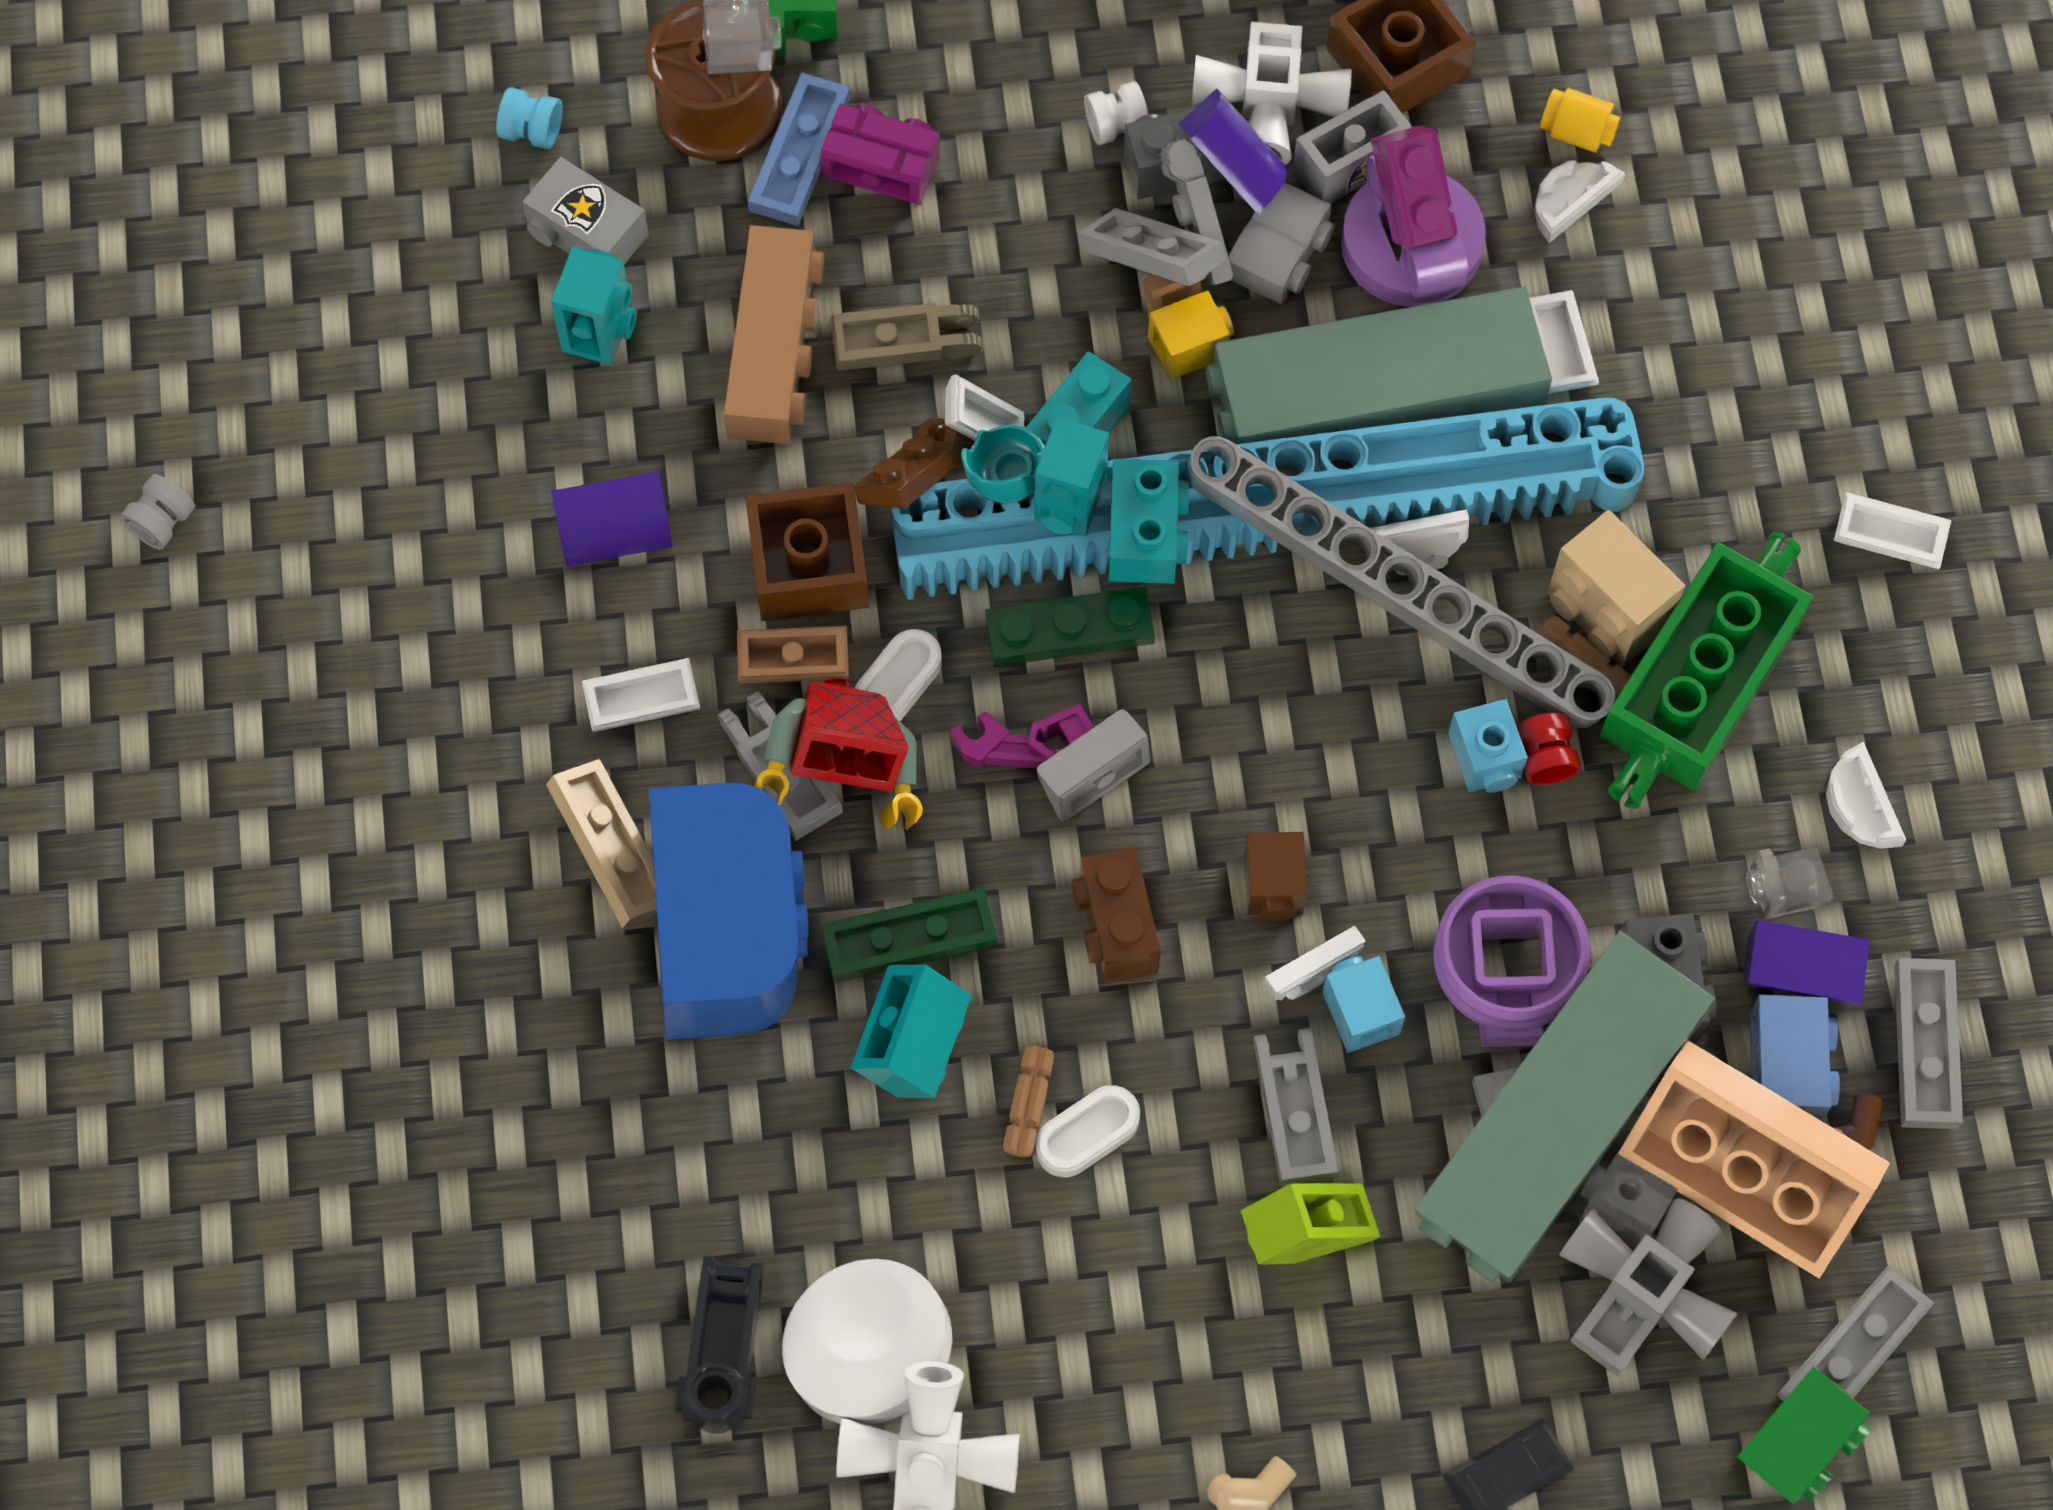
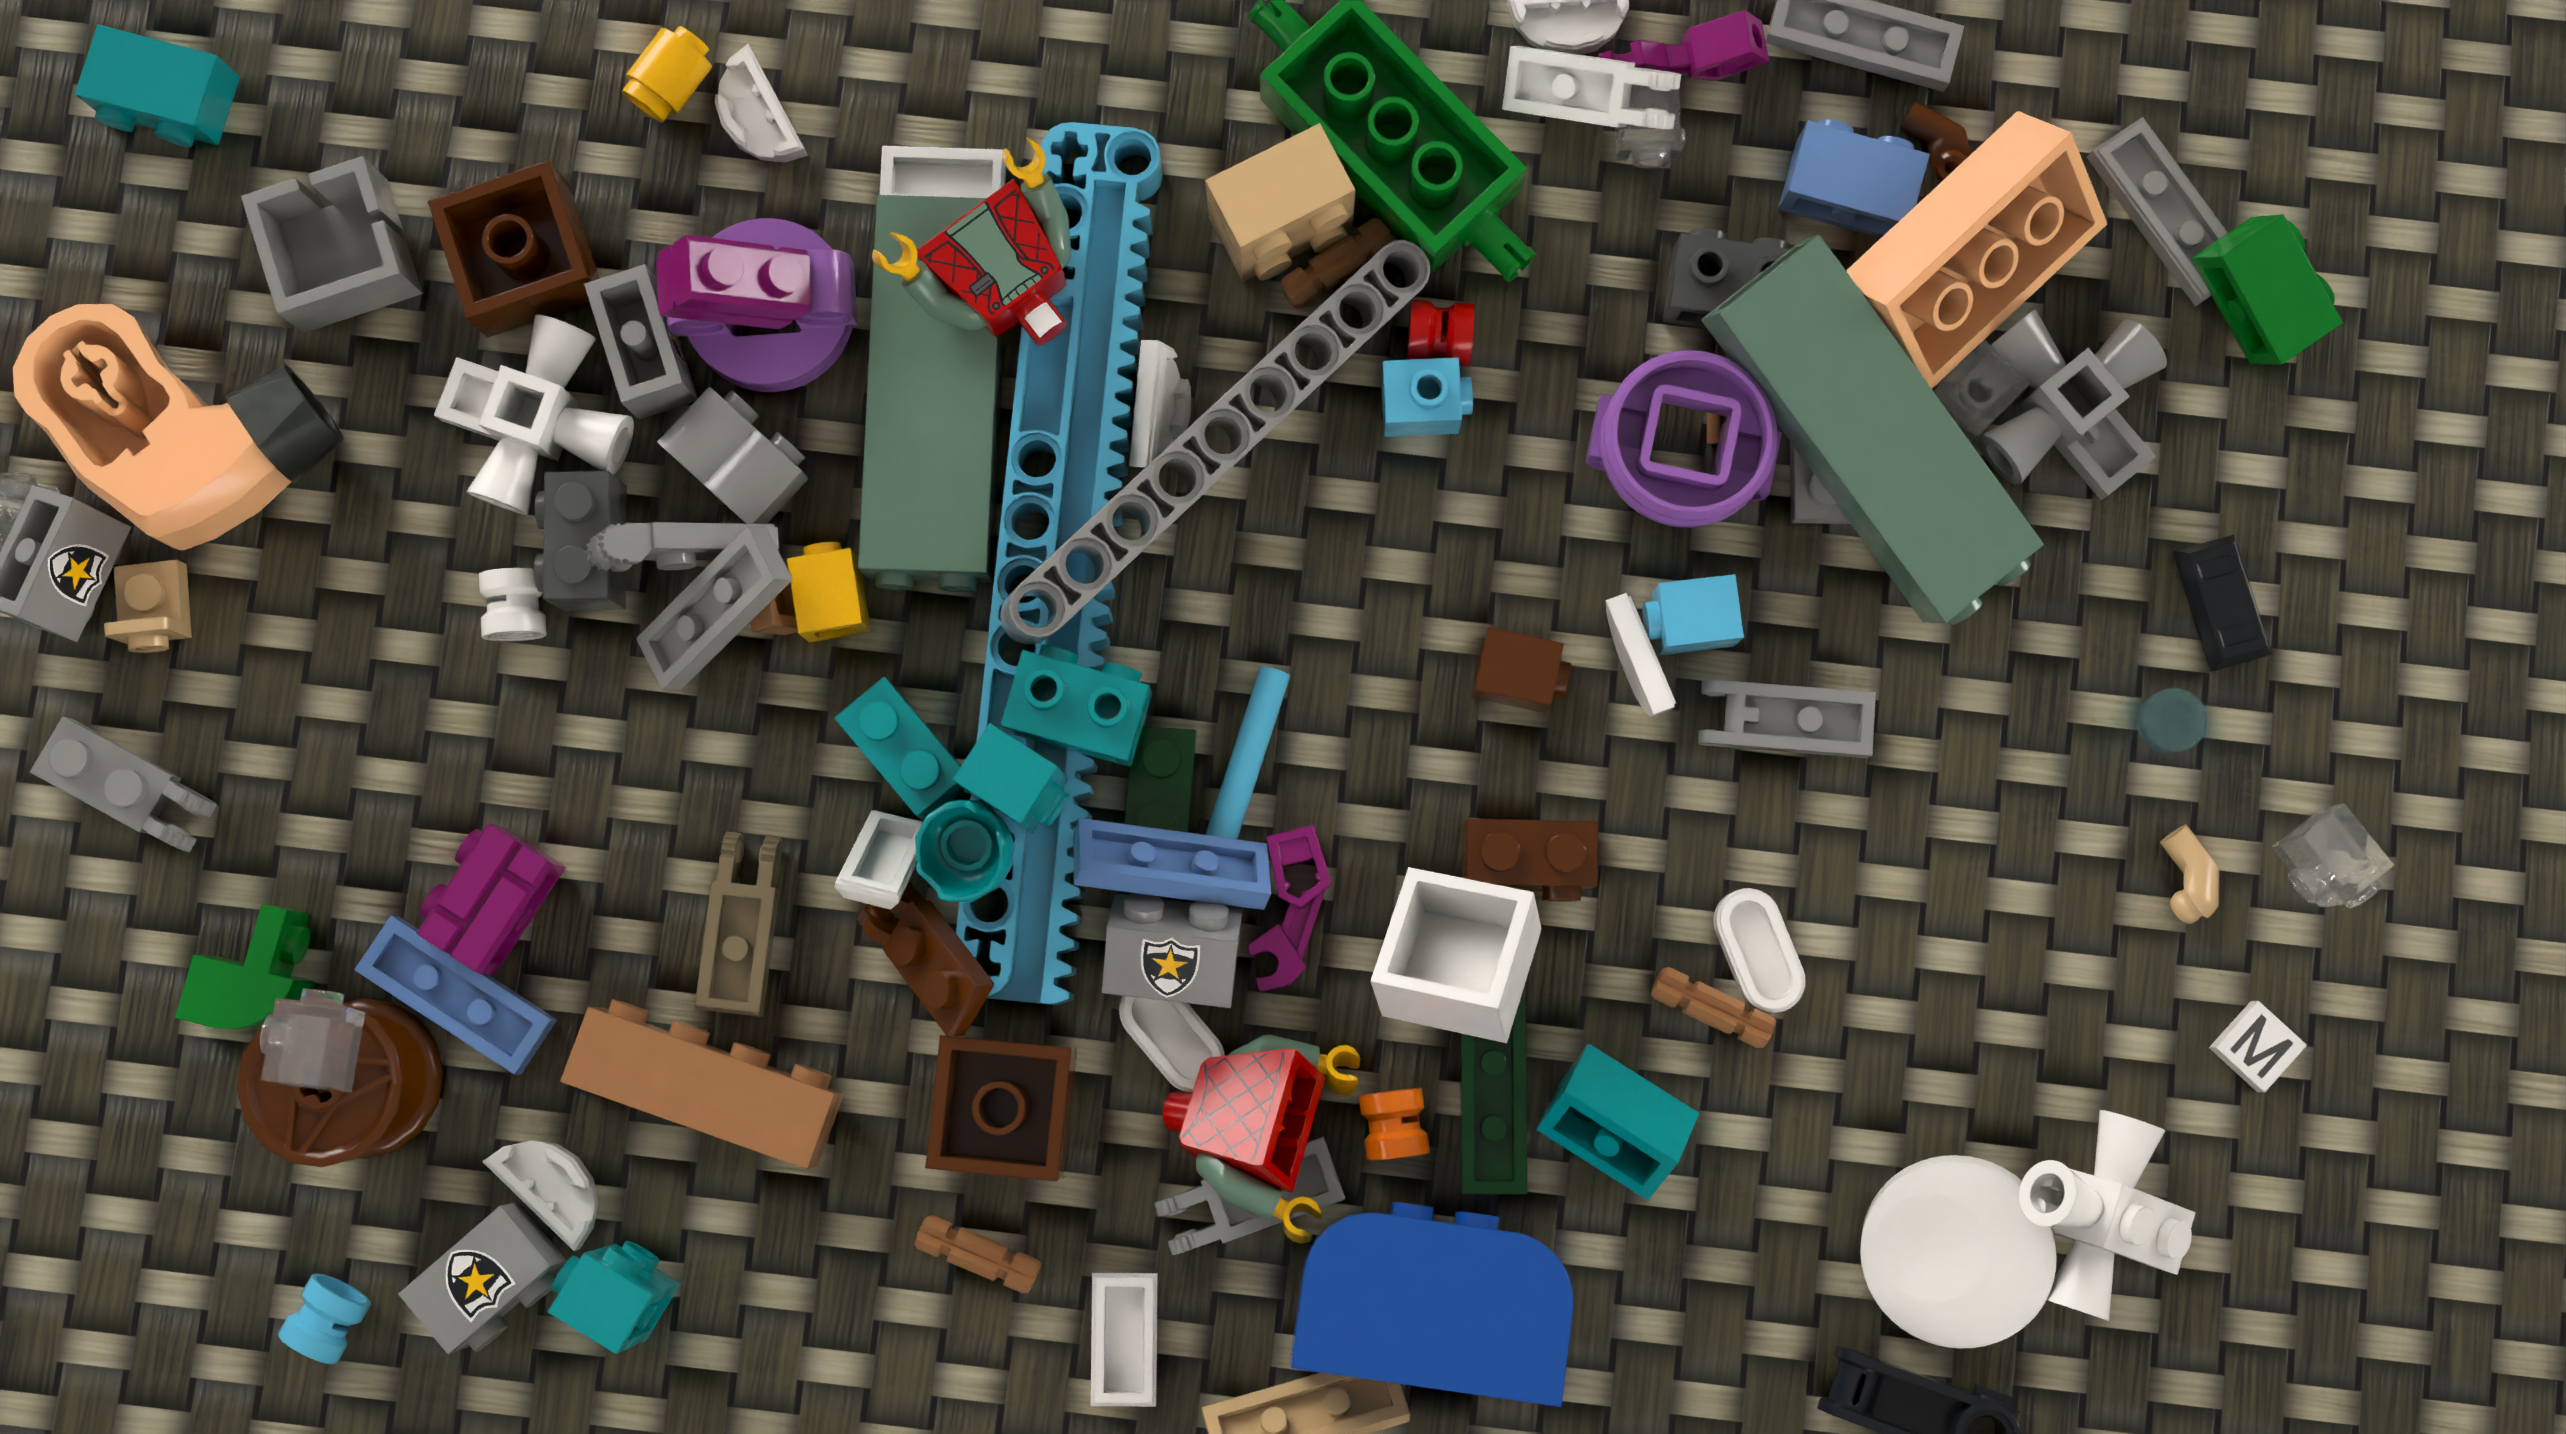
camera: 75 degrees left, 15 degrees up
dark purple brick [551,472,673,566] -> none
medium nougat slope [737,626,849,684] -> none
light grey slope [1037,709,1150,822] -> none
dark purple brick [1178,88,1287,214] -> none
lime slope [1241,1183,1380,1265] -> none
dark purple brick [1744,919,1870,1006] -> none
none -> white tile [482,1140,598,1251]
none -> torso [872,137,1072,346]
none -> medium nougat axle [915,1215,1041,1293]
none -> medium blue plate [1073,818,1271,910]
none -> light grey brick [1102,893,1243,1008]
none -> medium azure piece [1205,666,1291,839]
none -> orange wheel [1358,1088,1430,1161]
none -> white piece [1370,867,1542,1043]
none -> white hinge [1502,46,1681,129]
none -> magenta piece [1598,10,1769,85]
none -> clear light blue tile [2137,688,2207,754]

